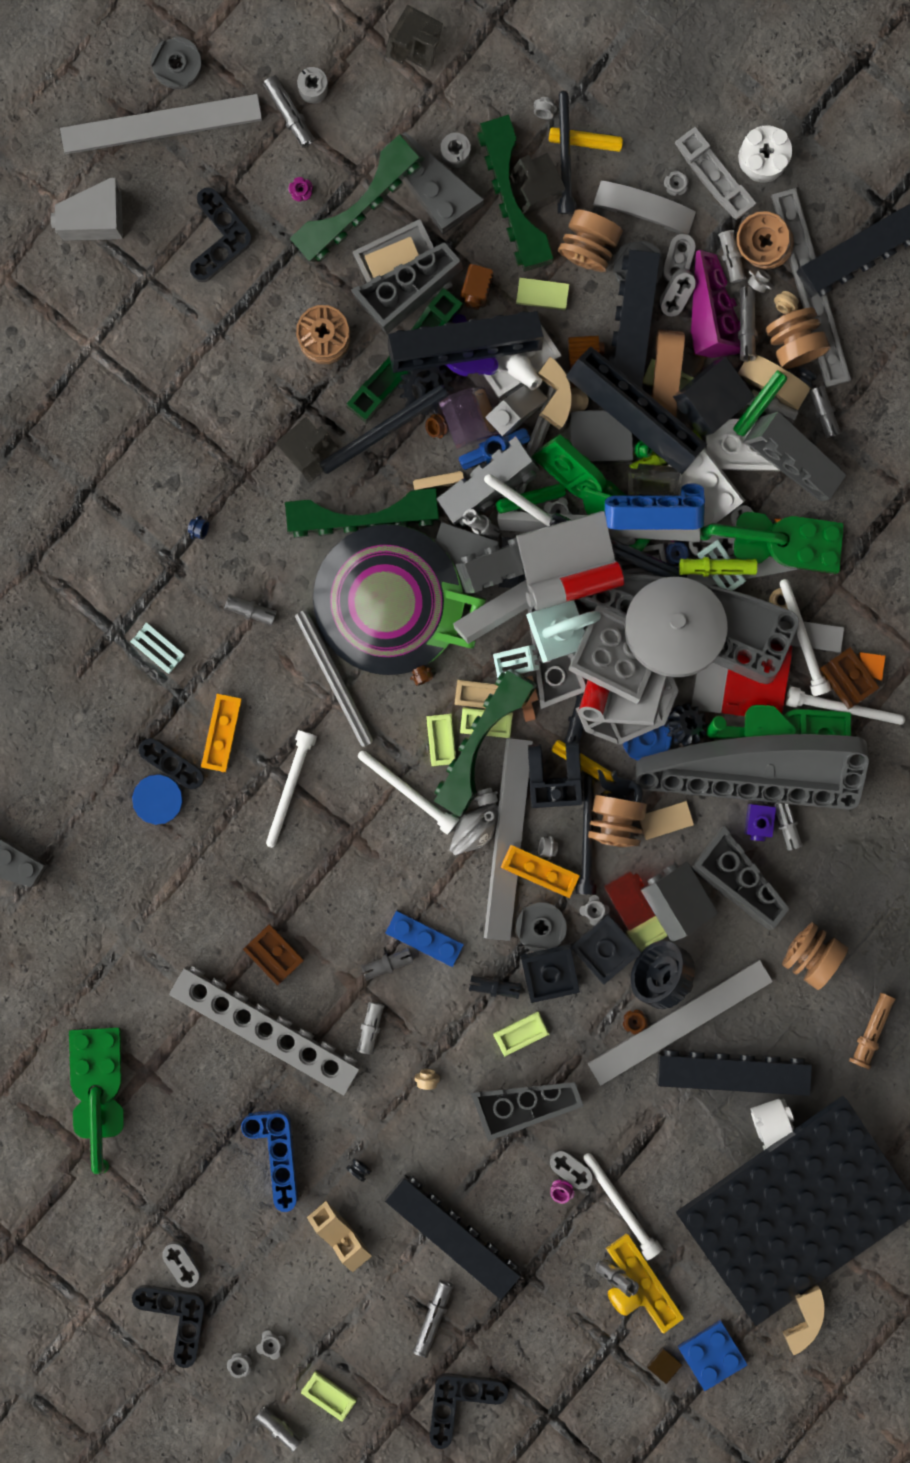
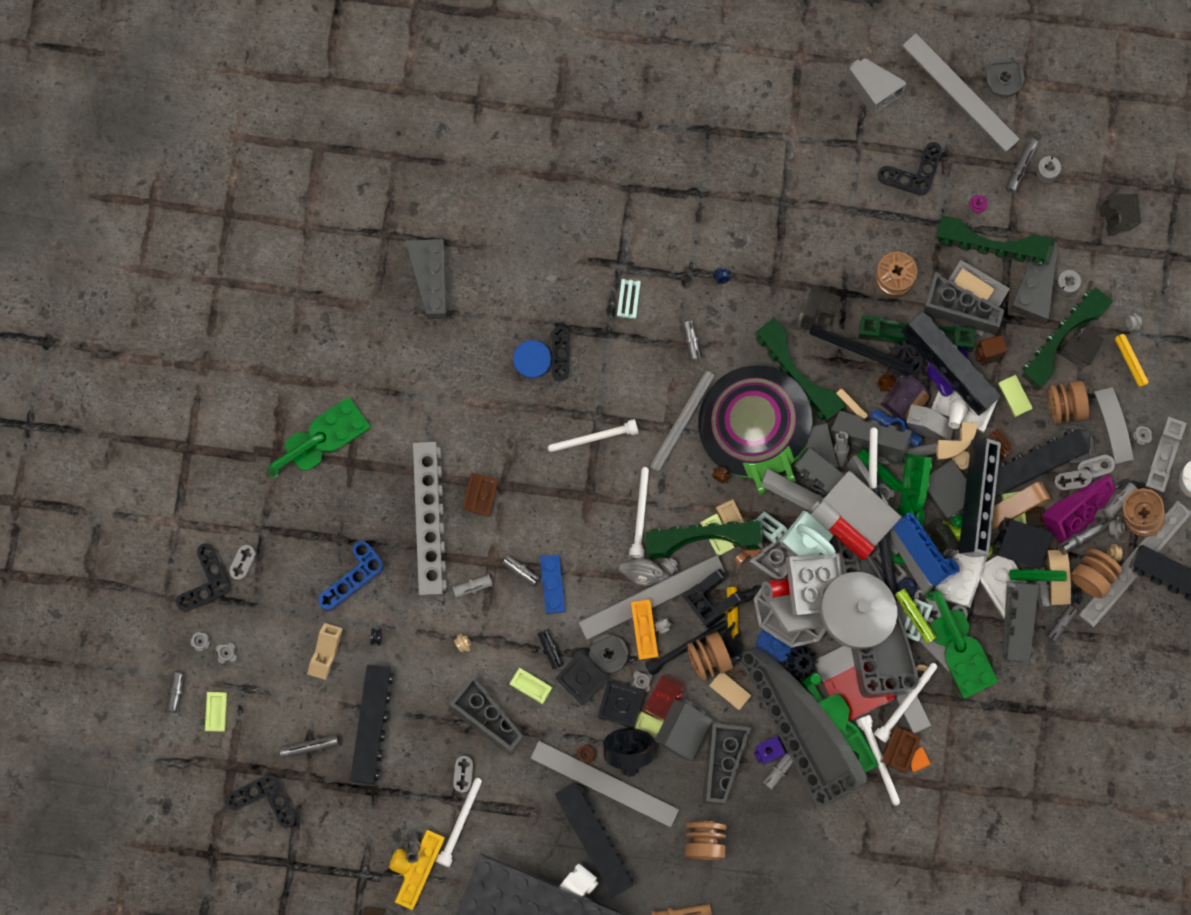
camera: 60 degrees right, 10 degrees down
light orange plate [201,694,242,772] -> none
yellowish green tile [426,714,456,766] -> none
magenta plate [550,1179,575,1204] -> none
black piece [557,91,578,214] -> none

